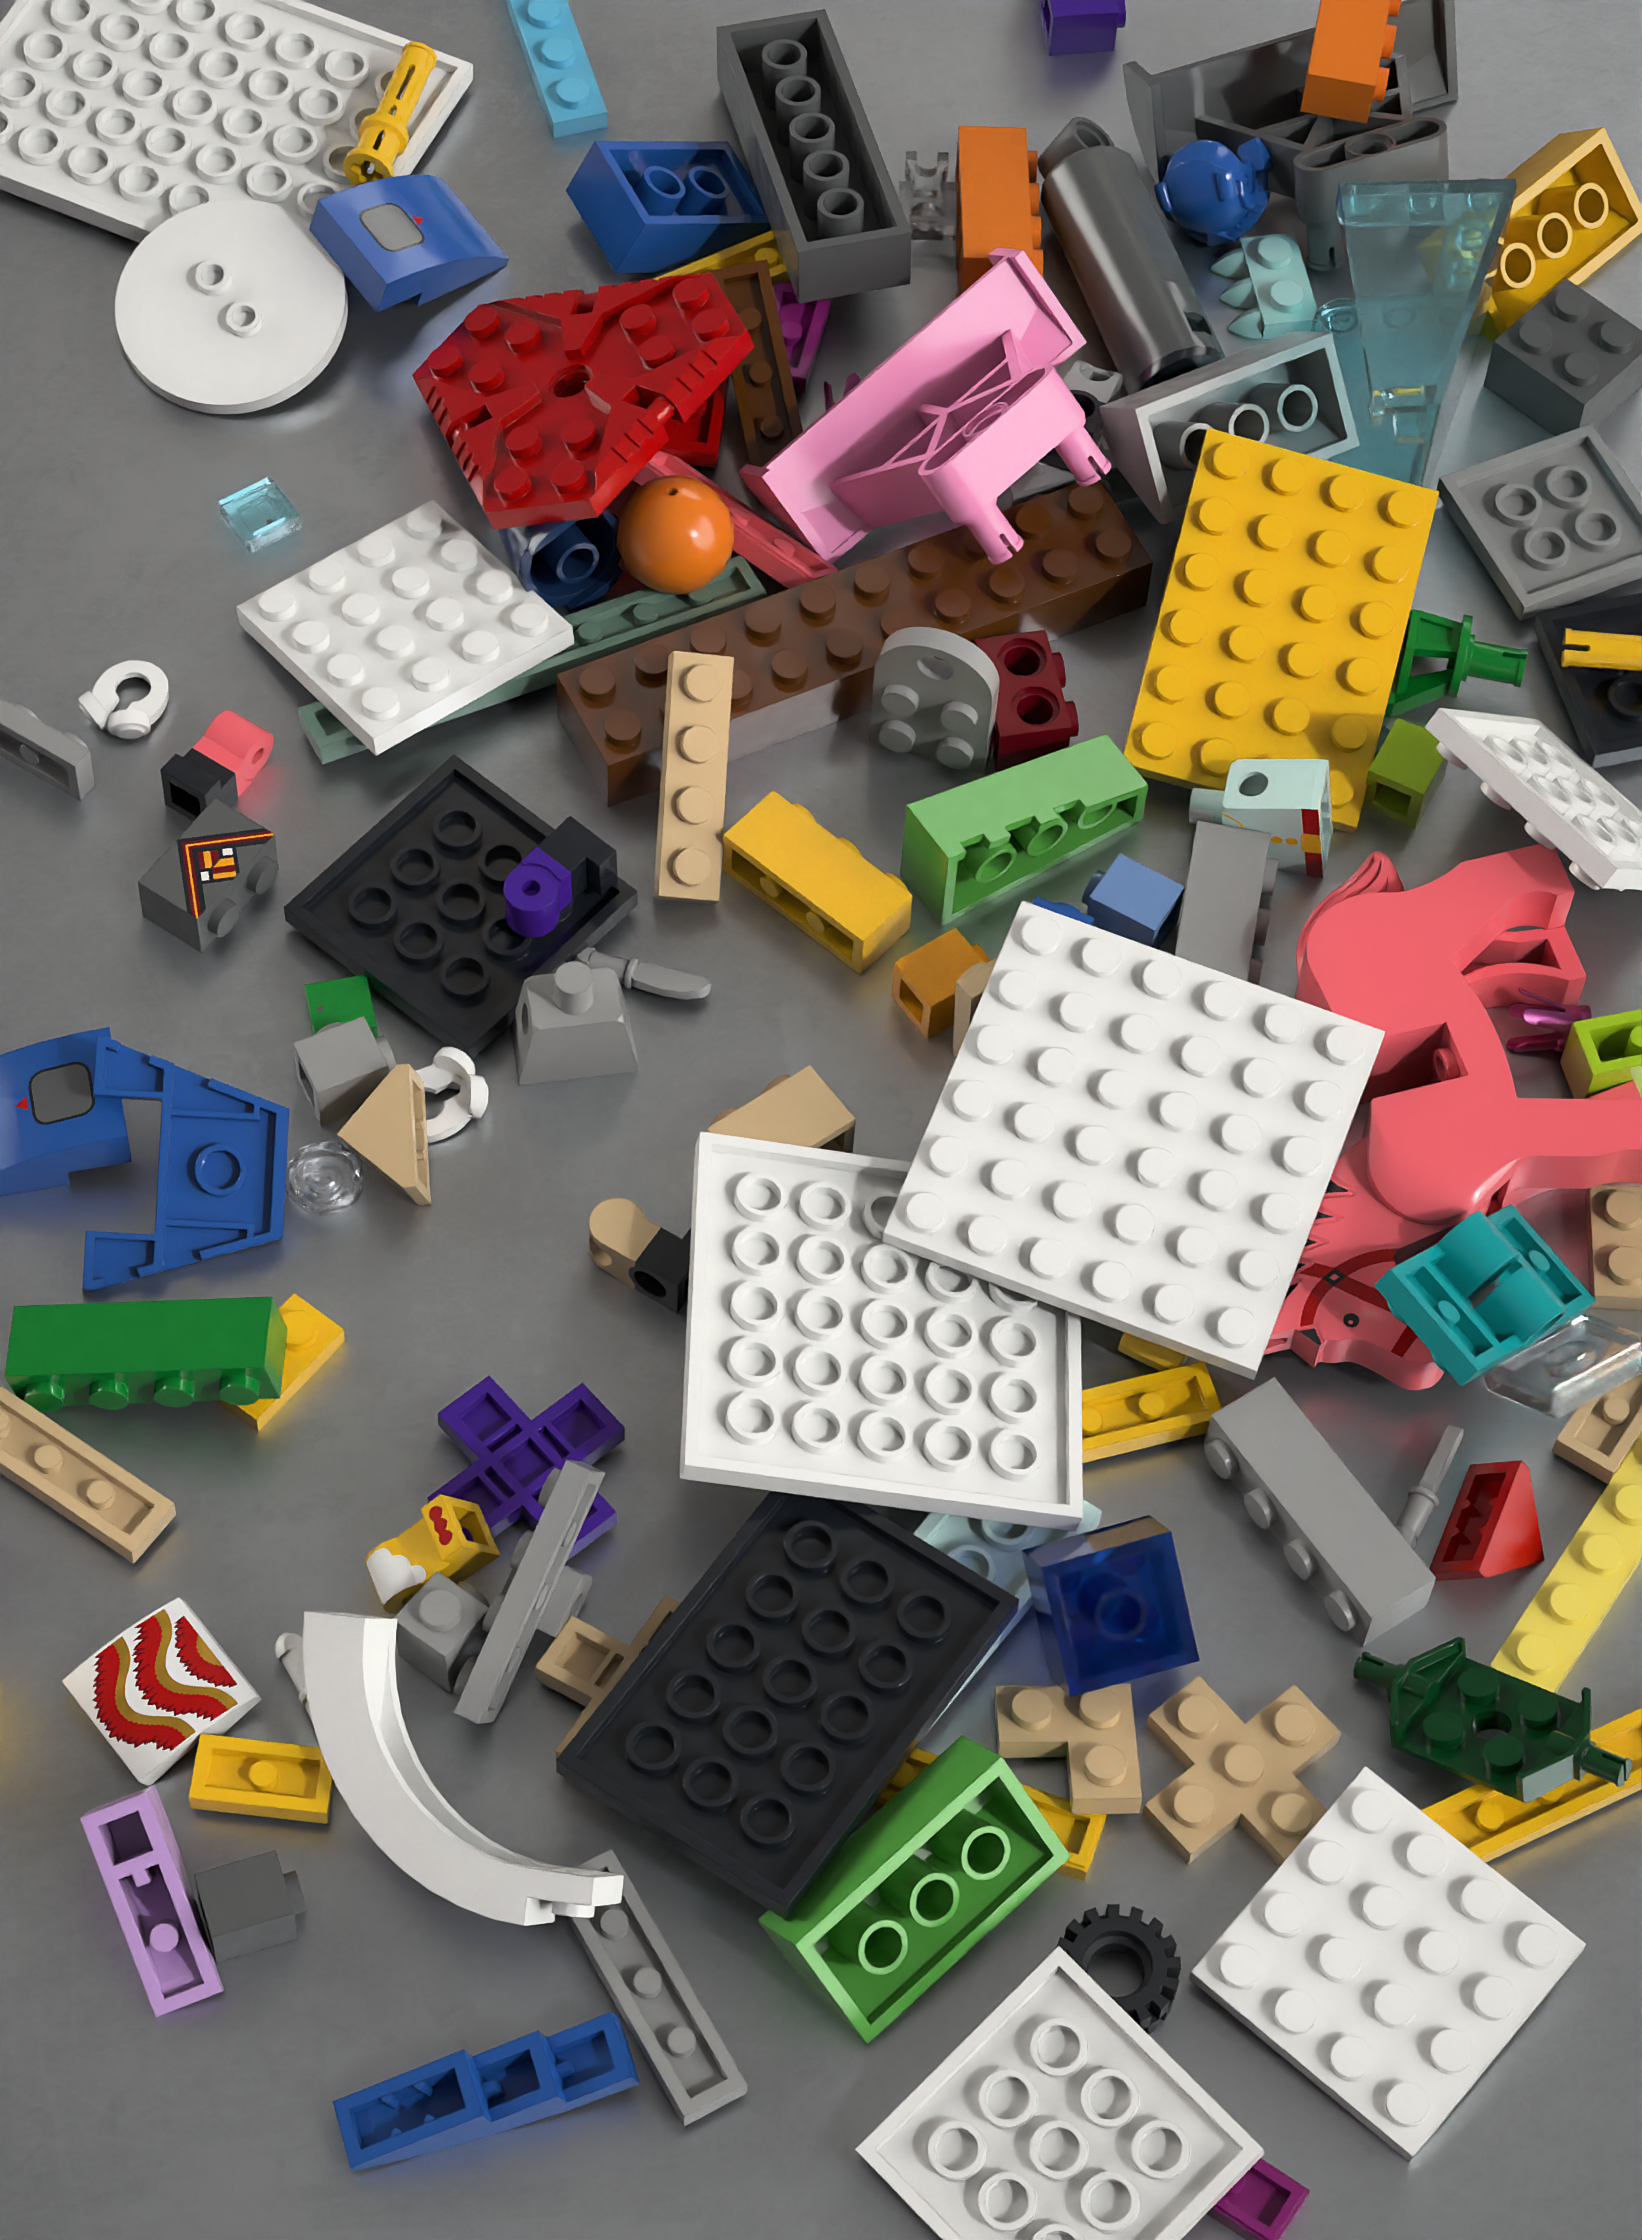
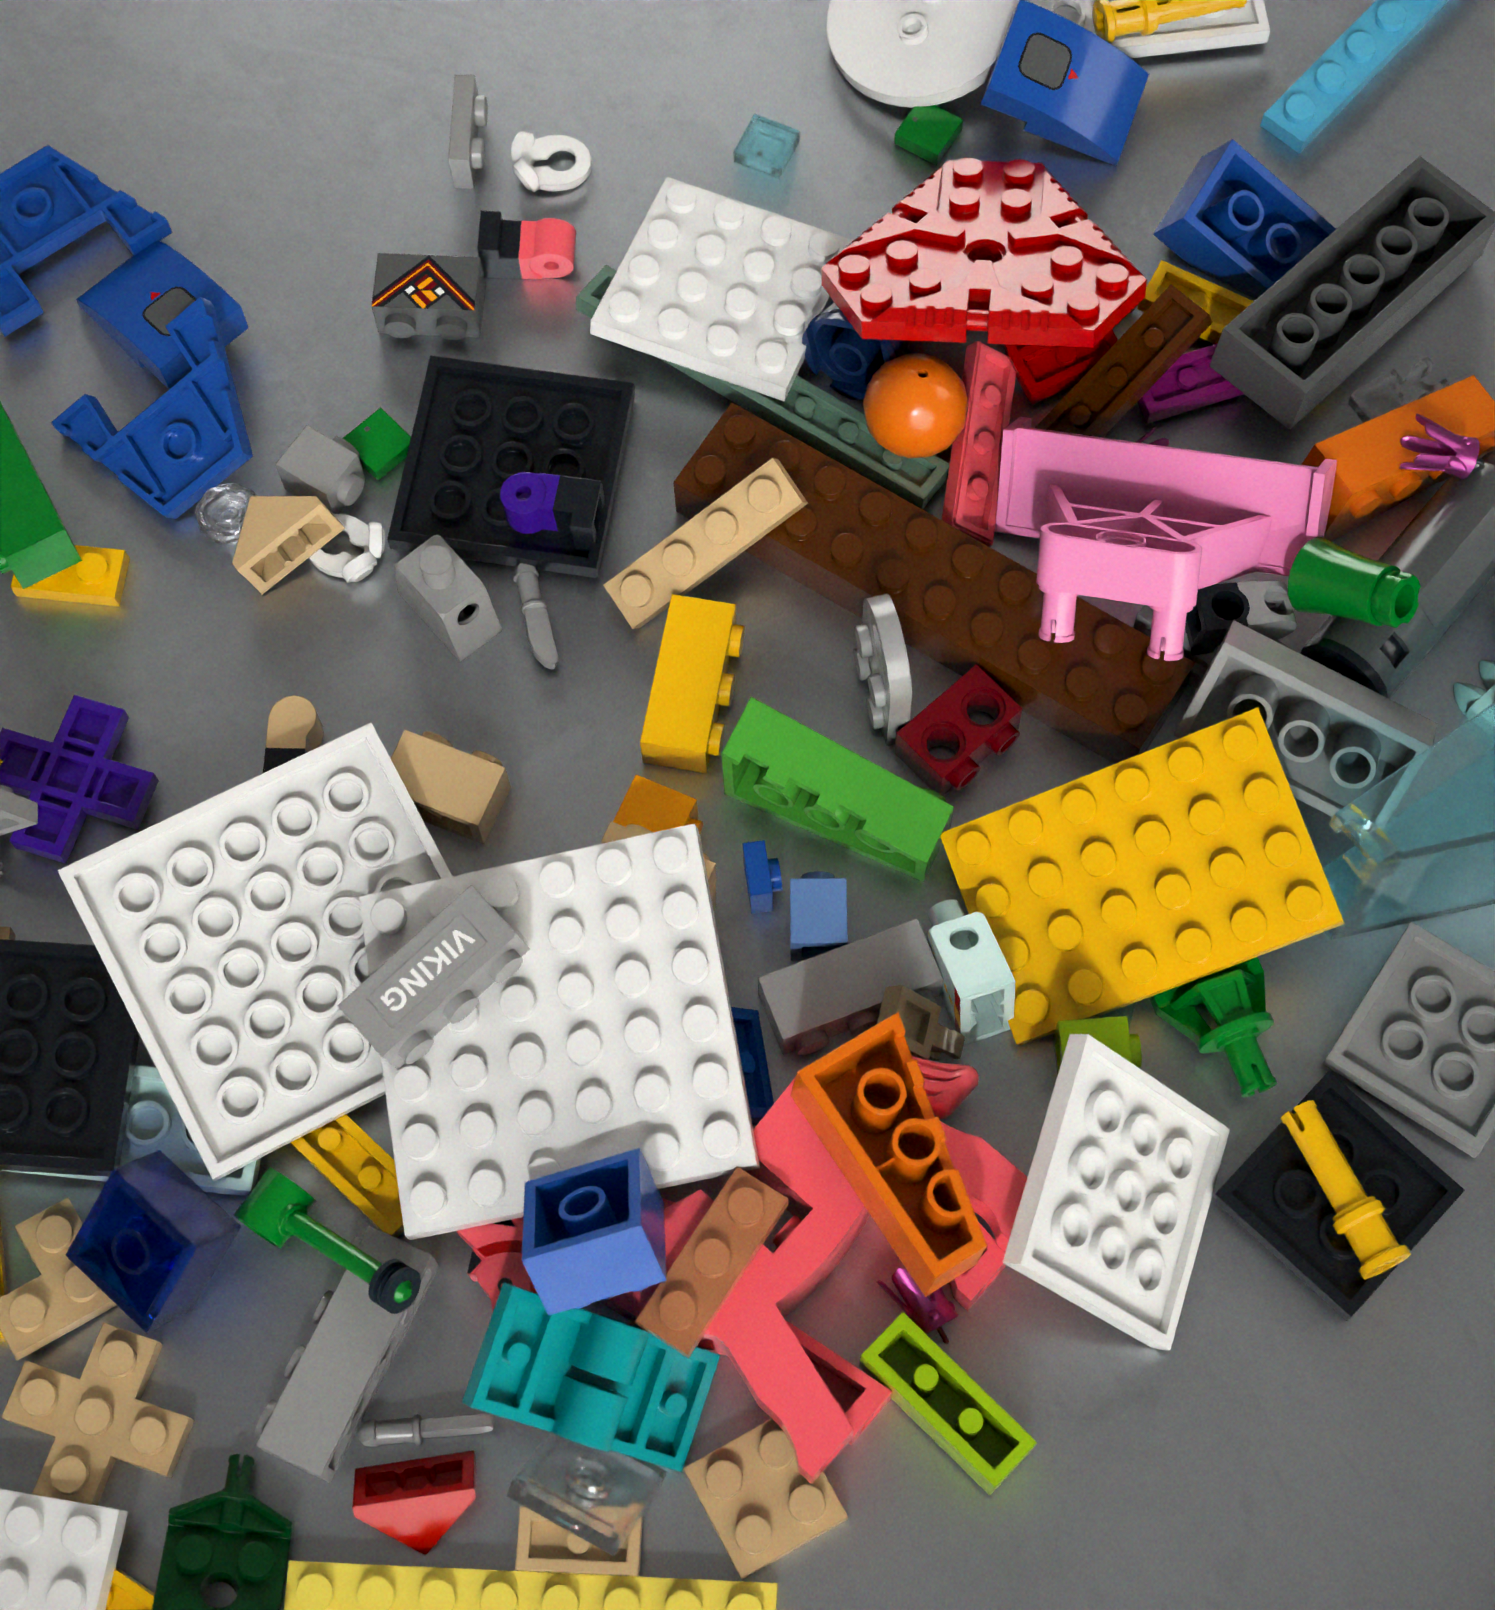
camera: 65 degrees right, 10 degrees up
none -> green piece [233,1167,421,1314]
none -> light grey brick [337,885,530,1069]
none -> blue brick [522,1148,667,1316]
none -> nougat plate [636,1166,789,1358]
none -> orange wedge [790,1012,987,1297]
none -> dark tan plate [877,985,965,1061]
none -> green tile [894,105,963,165]
none -> green plant [1288,537,1421,628]
none -> flat silver piece [1399,413,1484,479]

